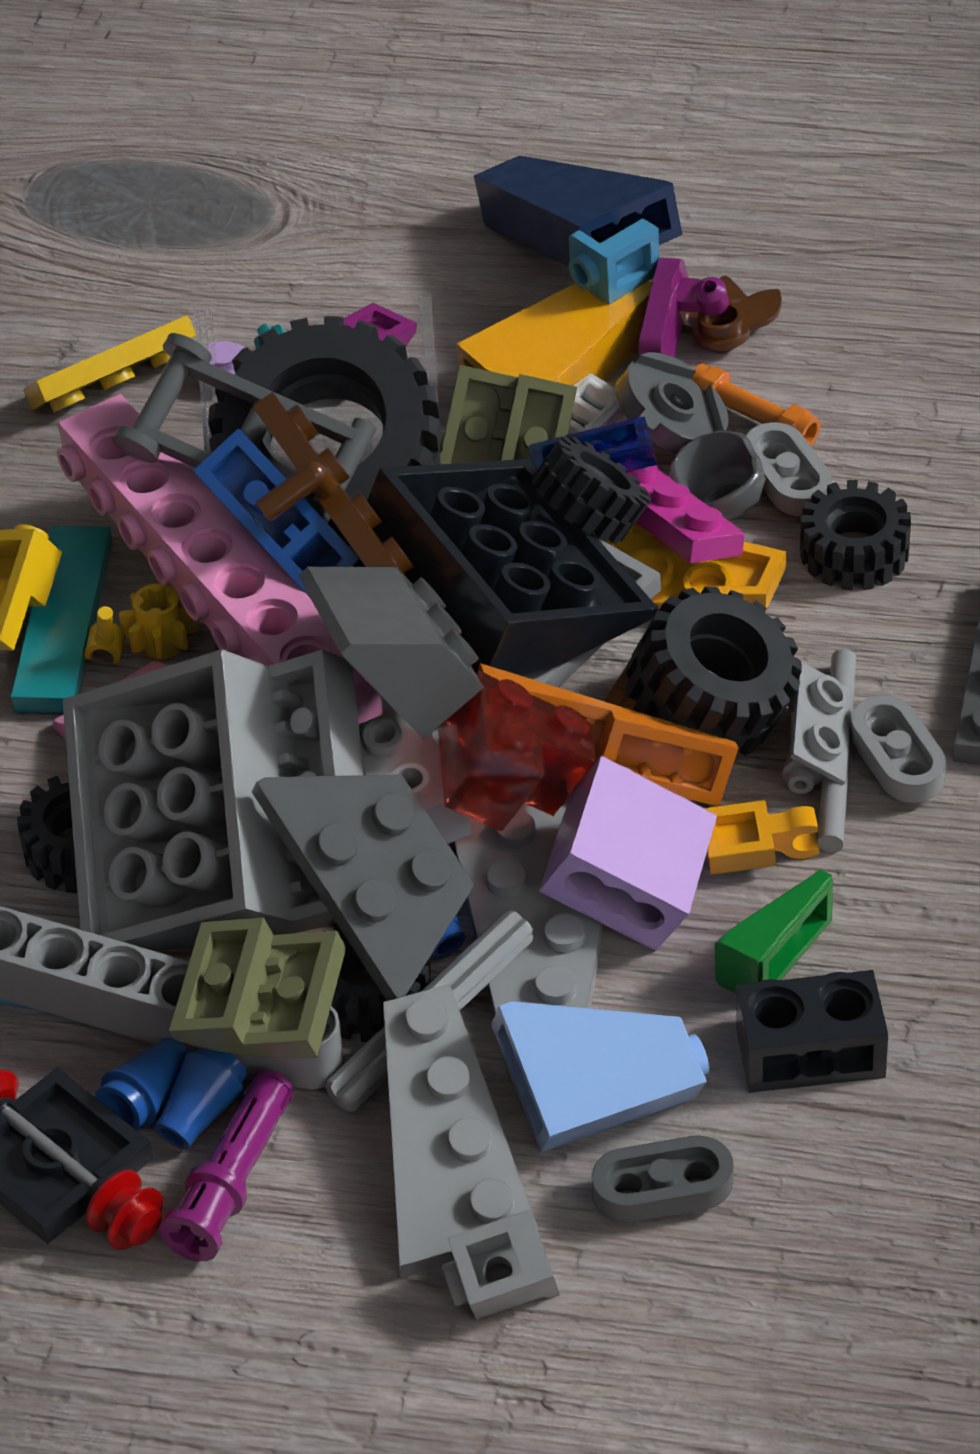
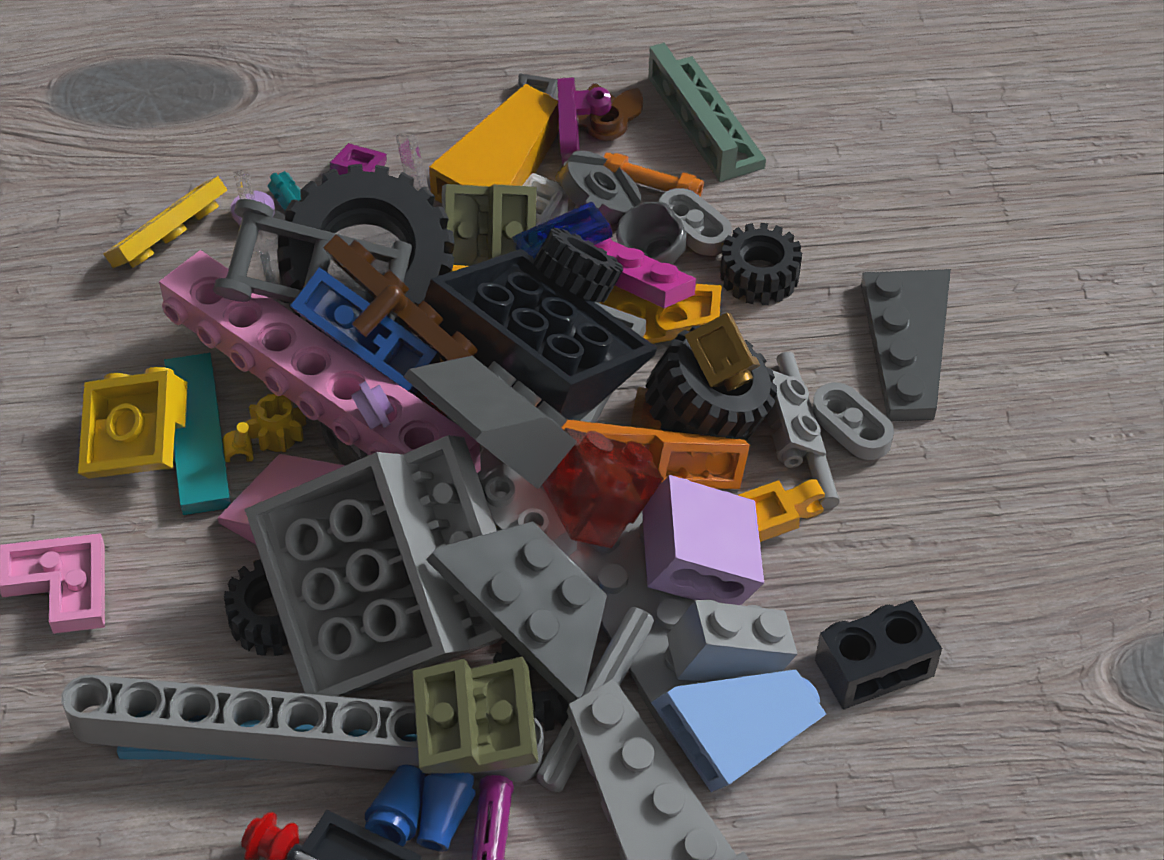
camera: 20 degrees left, 5 degrees up
dark blue slope [473,155,683,267] -> none
dark azure bracket [569,218,659,304] -> none
dark grey plate [592,1135,733,1222] -> none
green slope [714,869,833,994] -> none
none -> lavender plate [351,381,394,430]
none -> sand green fence [648,43,766,182]
none -> light grey brick [667,600,798,682]
none -> pearl gold bracket [685,312,761,391]

